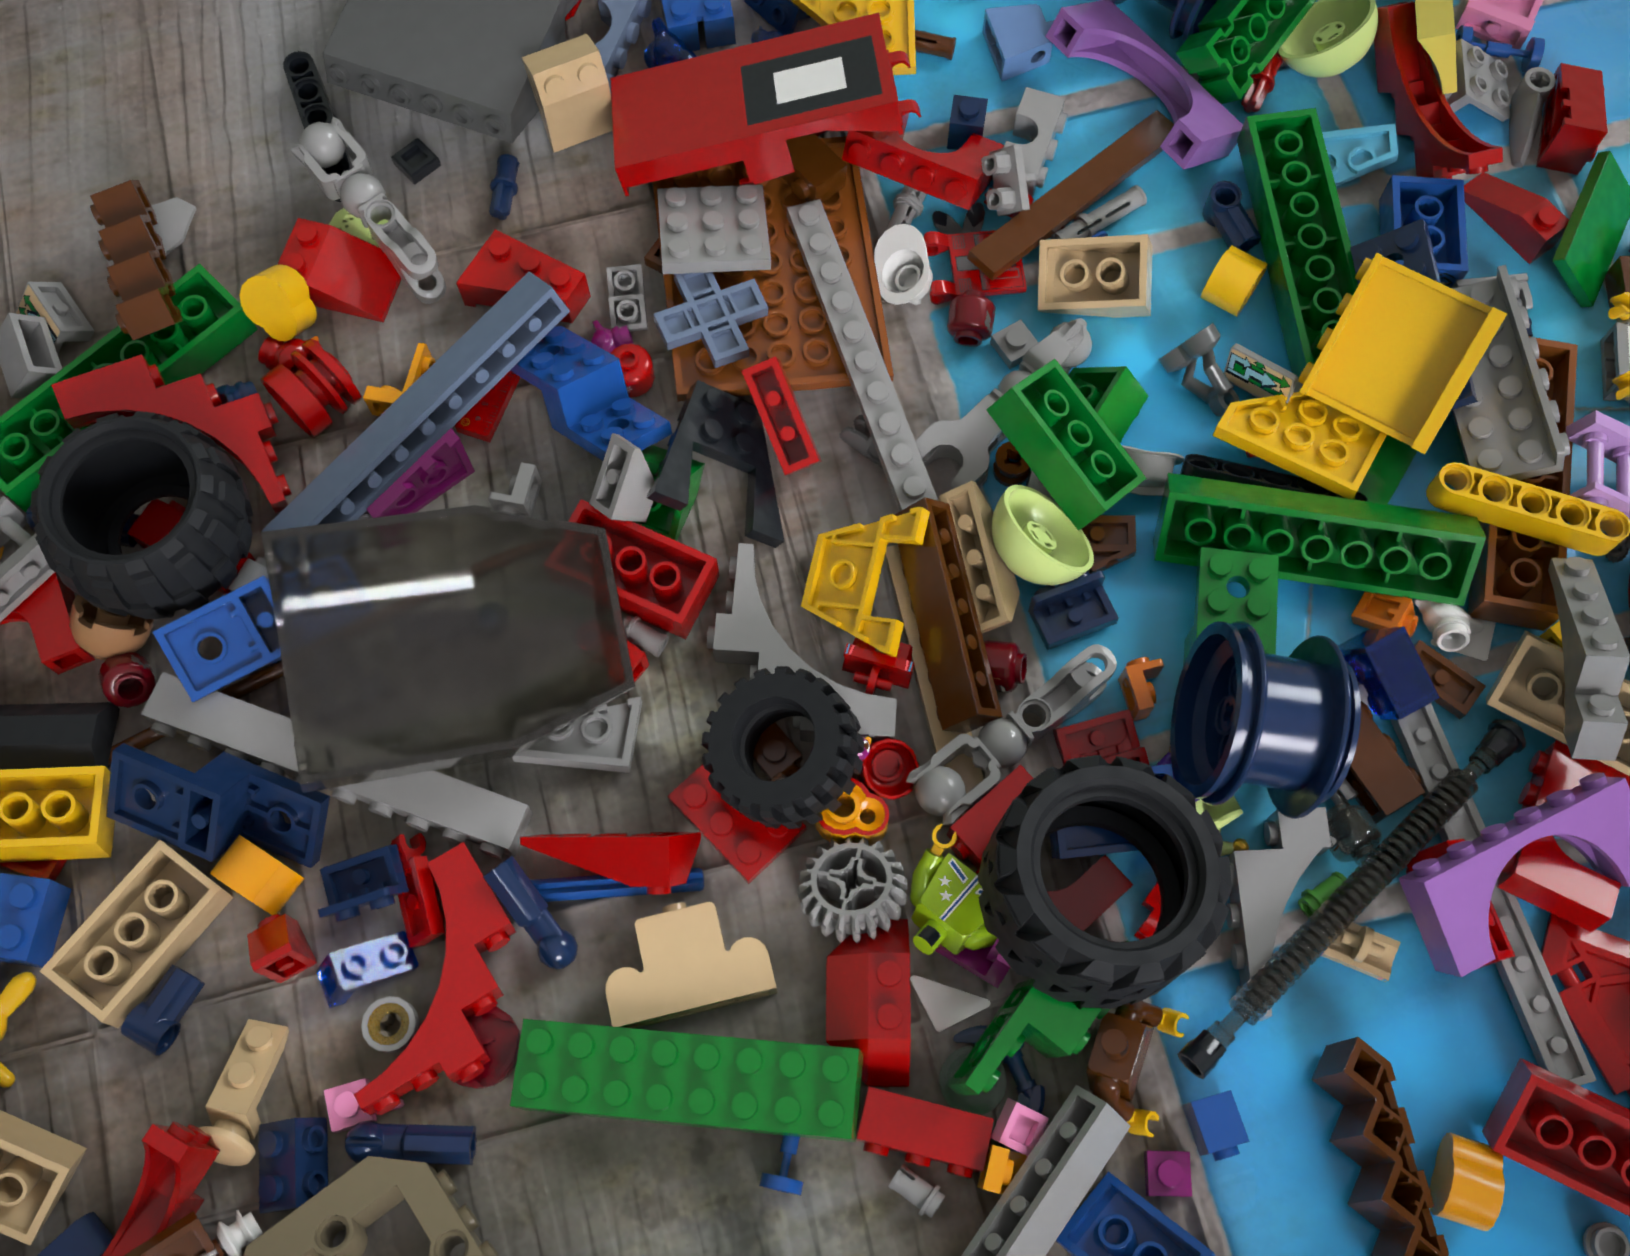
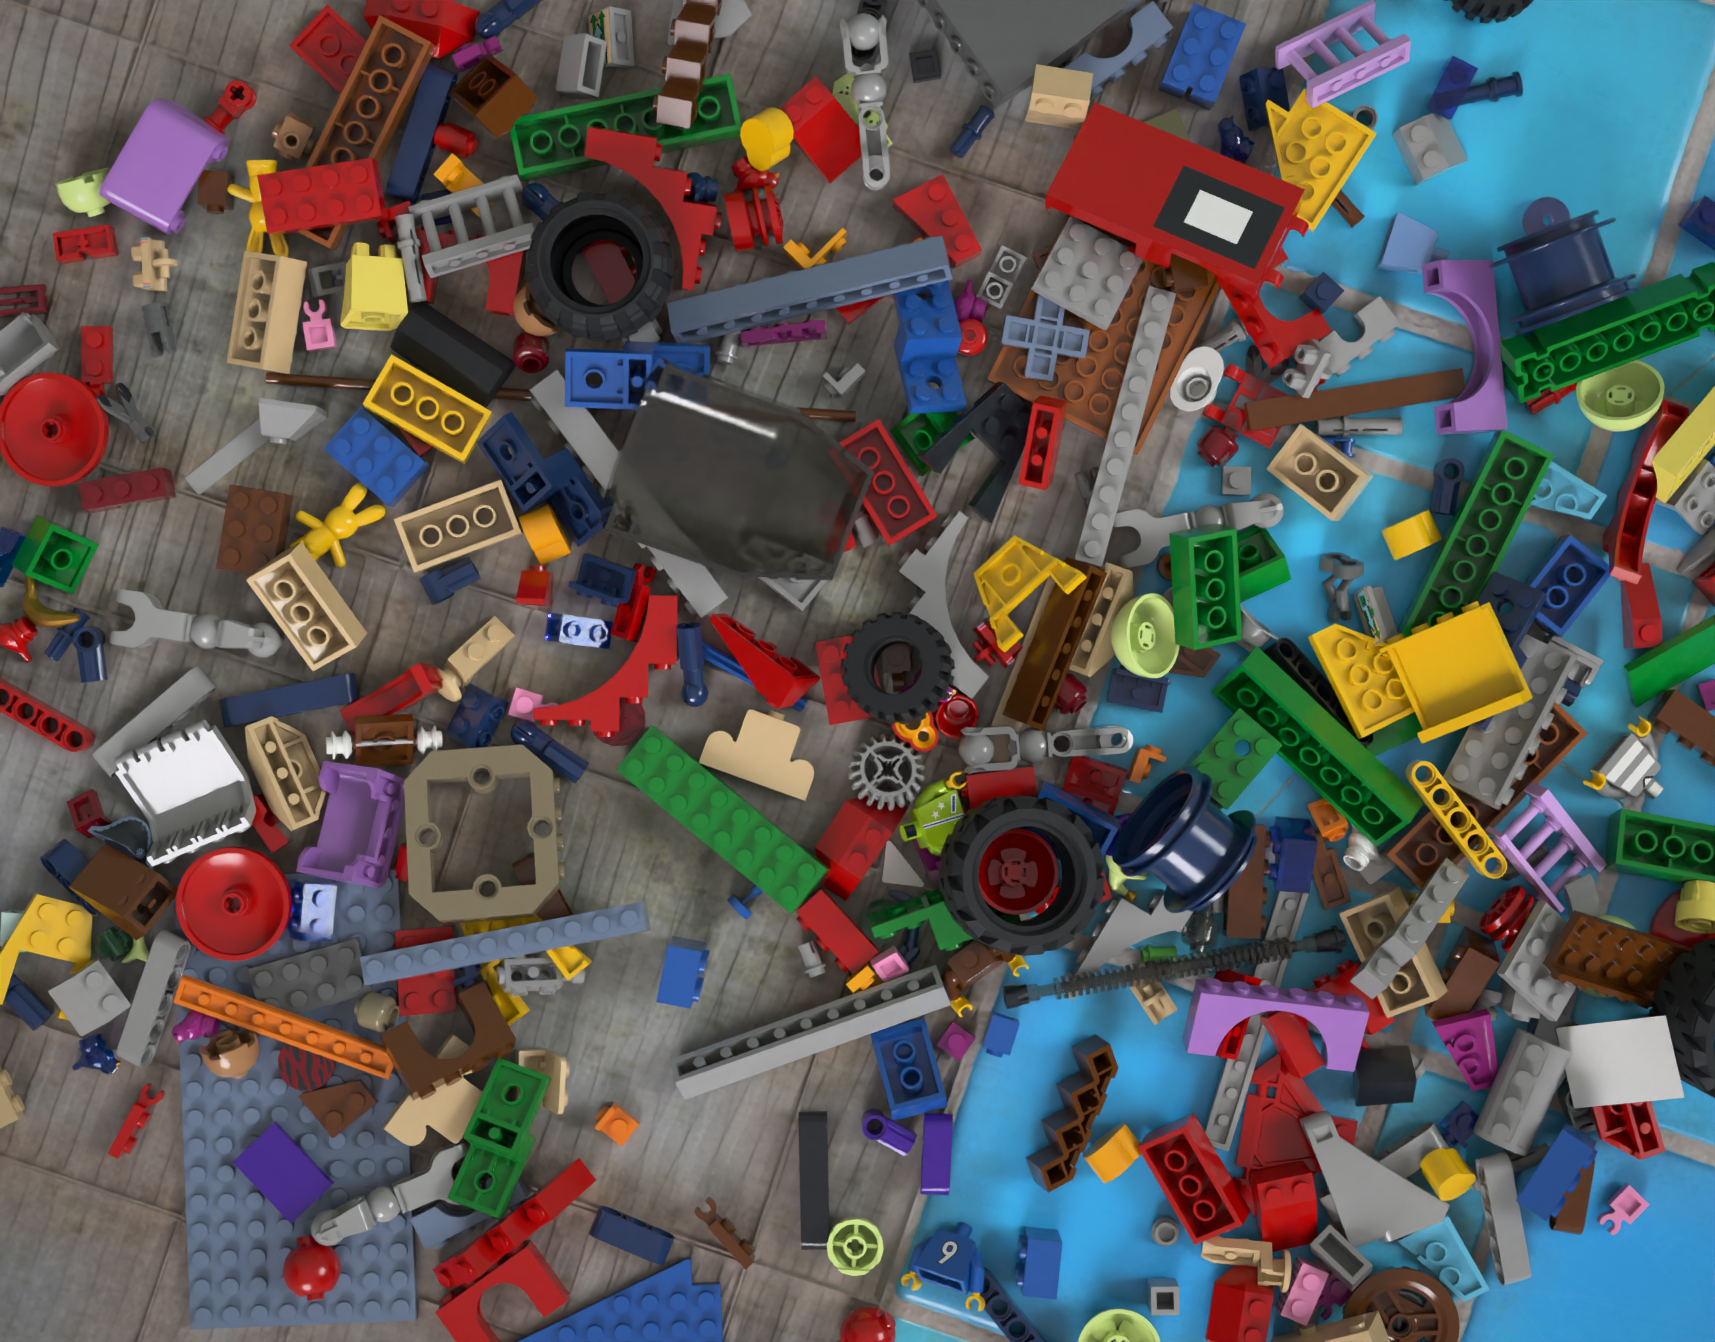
camera: 30 degrees right, 20 degrees up
piece [361,996,420,1054] -> none
light grey slope [589,433,655,522] -> none
clear blue animal [644,17,696,68] -> none
none -> red piece [979,829,1059,915]

